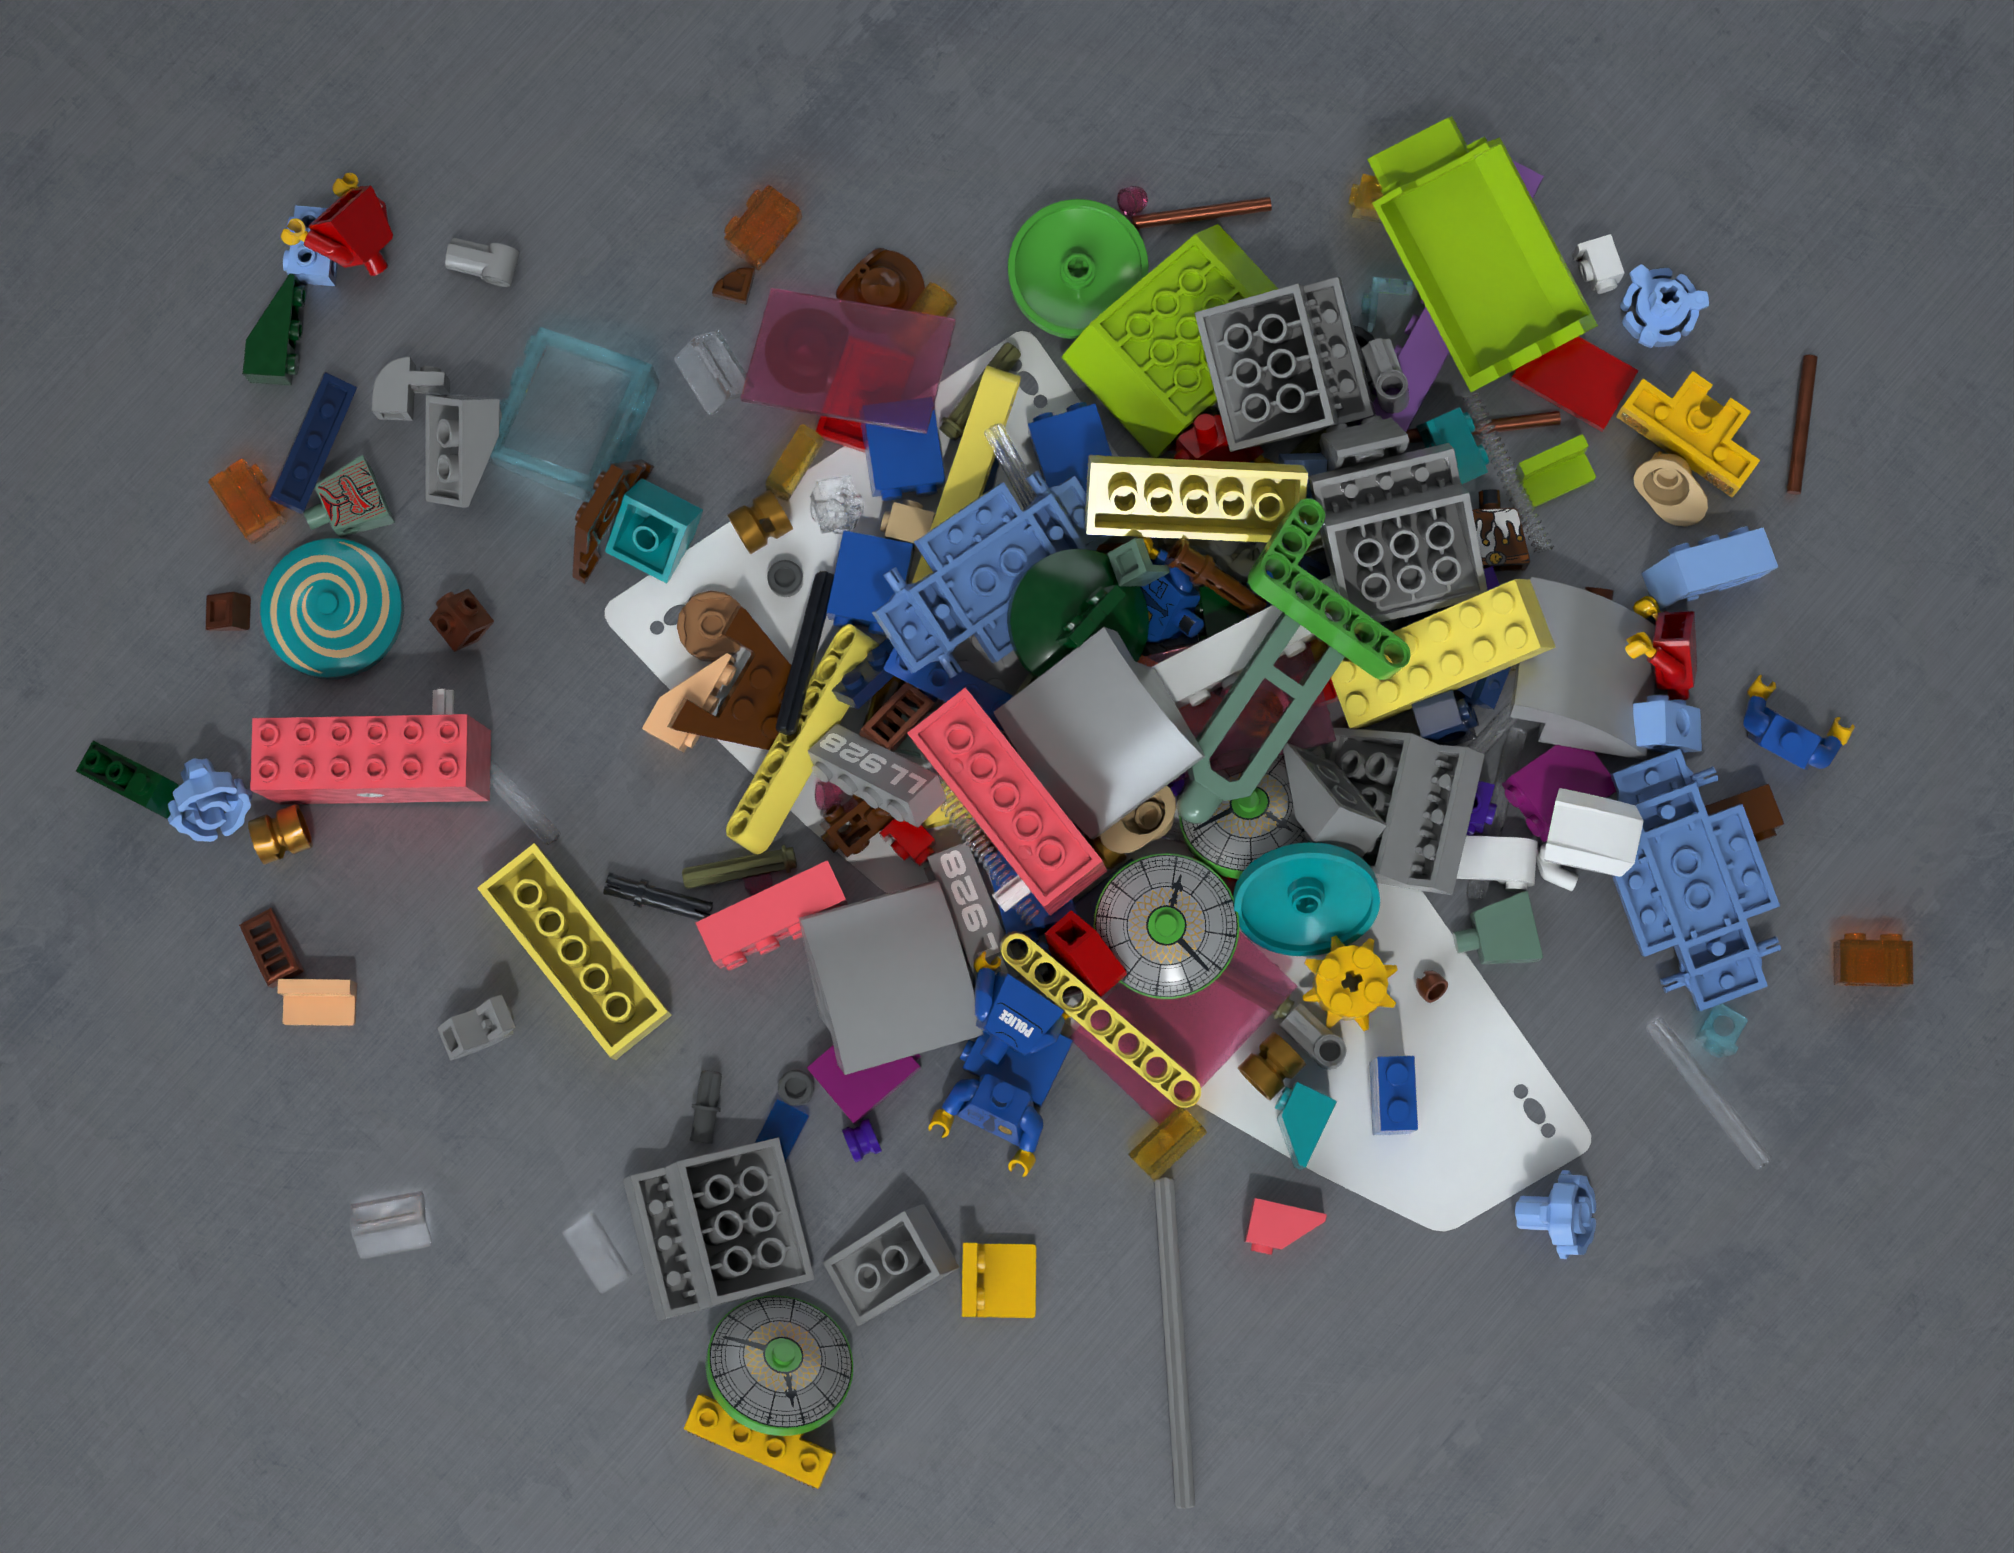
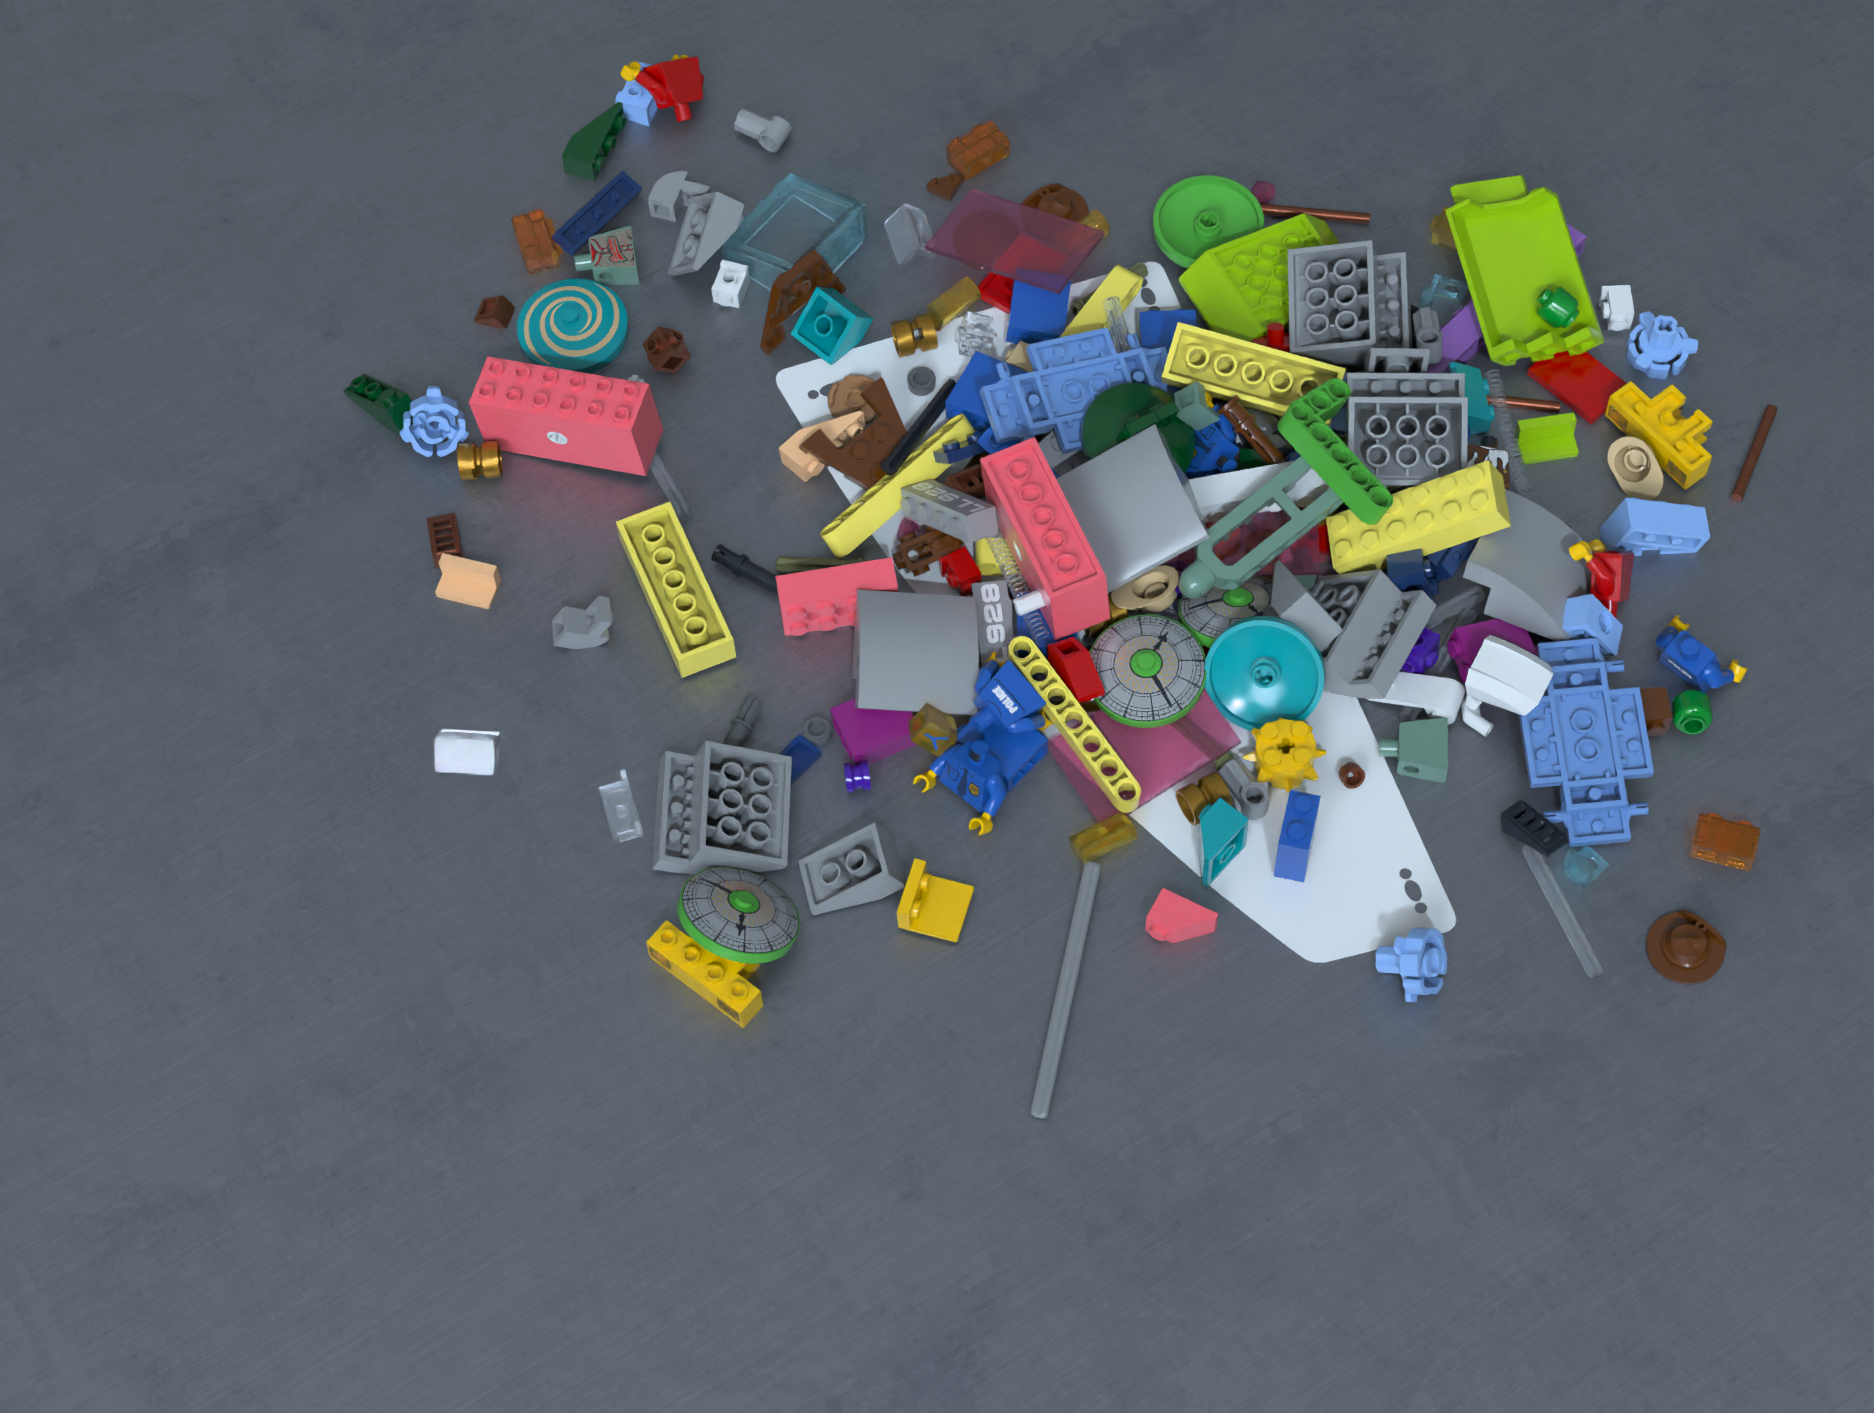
camera: 15 degrees right, 20 degrees down
none -> white brick [711,259,750,308]
none -> clear yellow brick [908,703,958,757]
none -> black slope [1501,800,1569,857]
none -> green head [1536,286,1580,328]
none -> reddish brown hat [1646,910,1726,985]
none -> green head [1672,690,1713,735]

